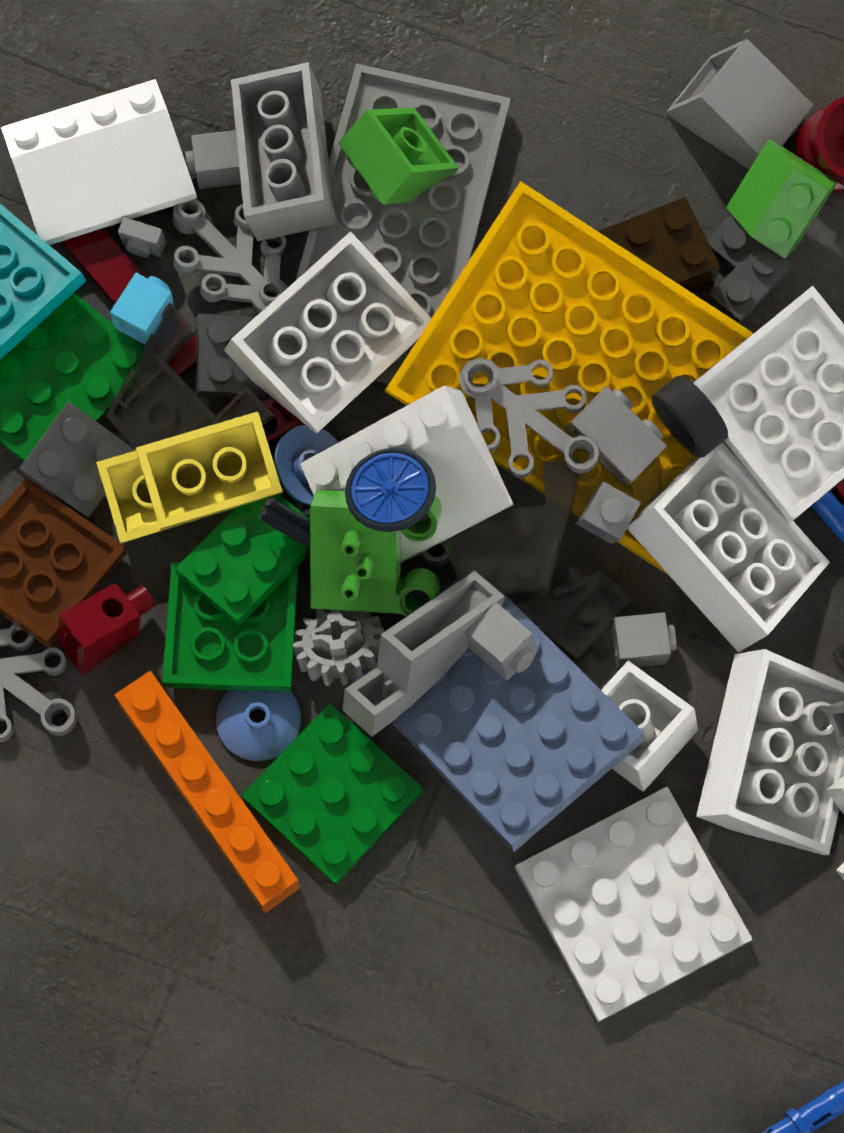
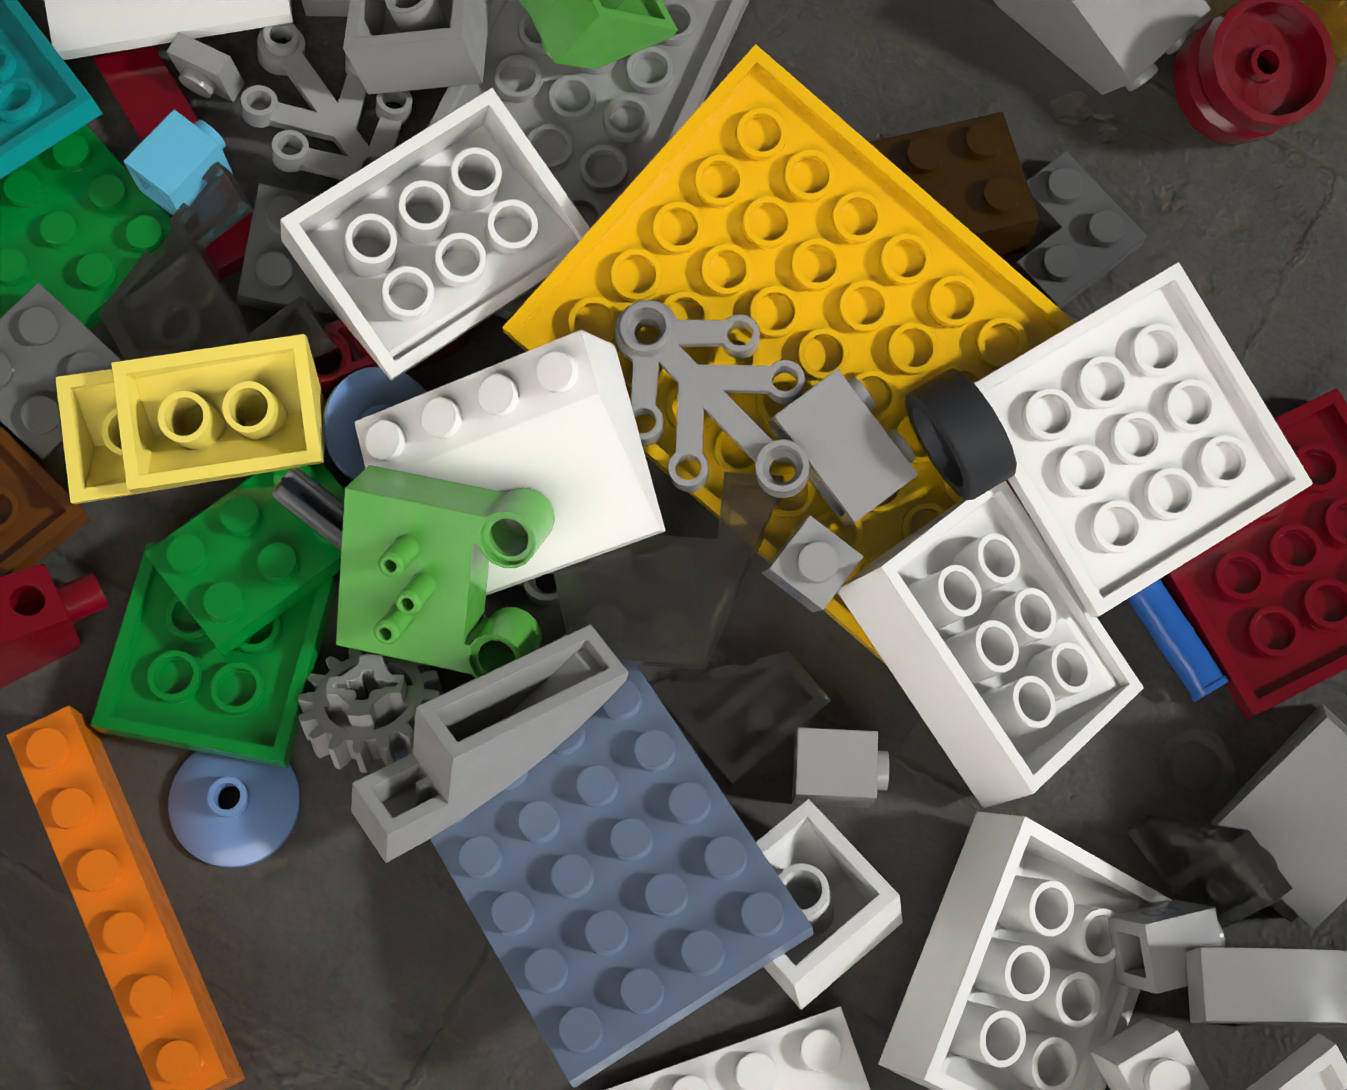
camera: 10 degrees right, 0 degrees up
green plate [241,703,424,886] -> none
blue wheel [345,448,436,532] -> none
light grey brick [465,602,537,681] -> none
bright green slope [726,139,838,258] -> none

